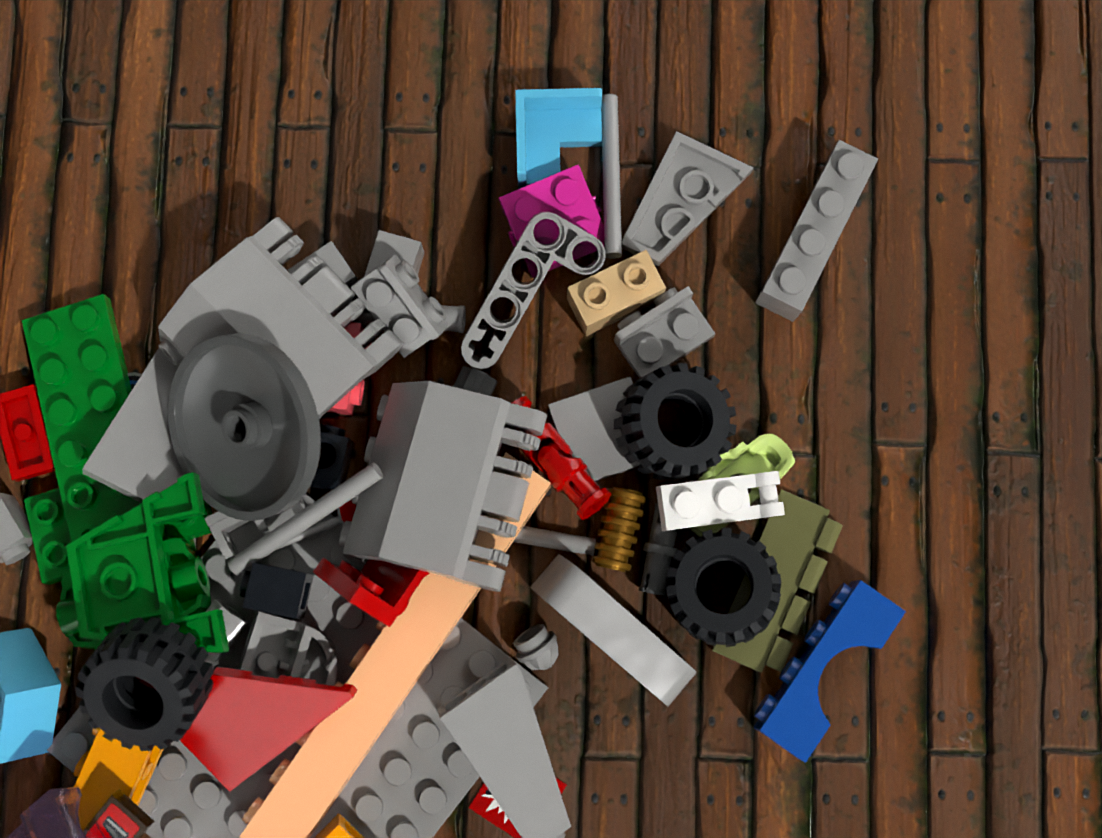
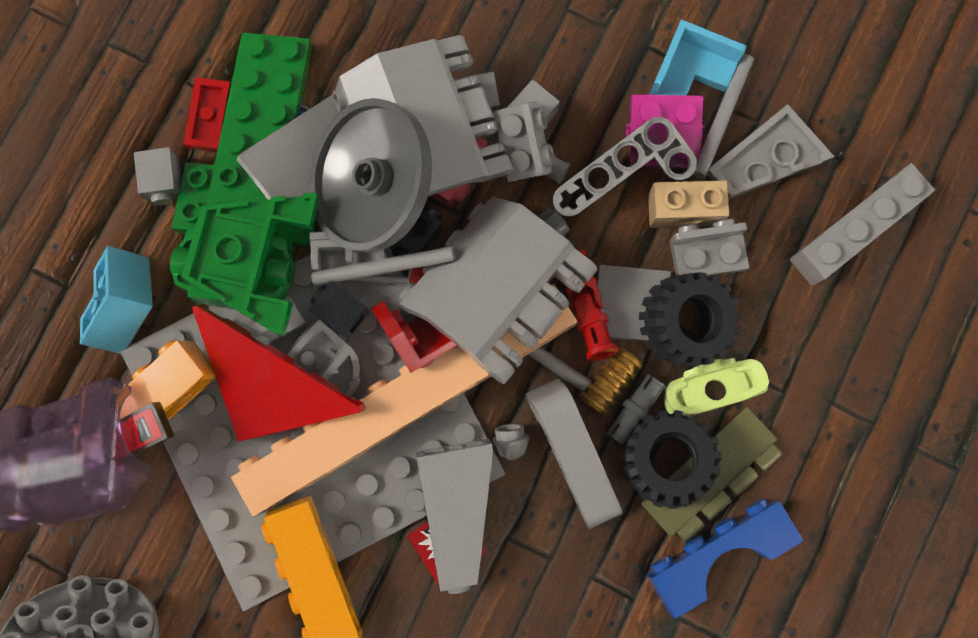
camera: 25 degrees right, 0 degrees up
black tyre [76,617,214,751] -> none
white plate [656,471,785,531] -> none

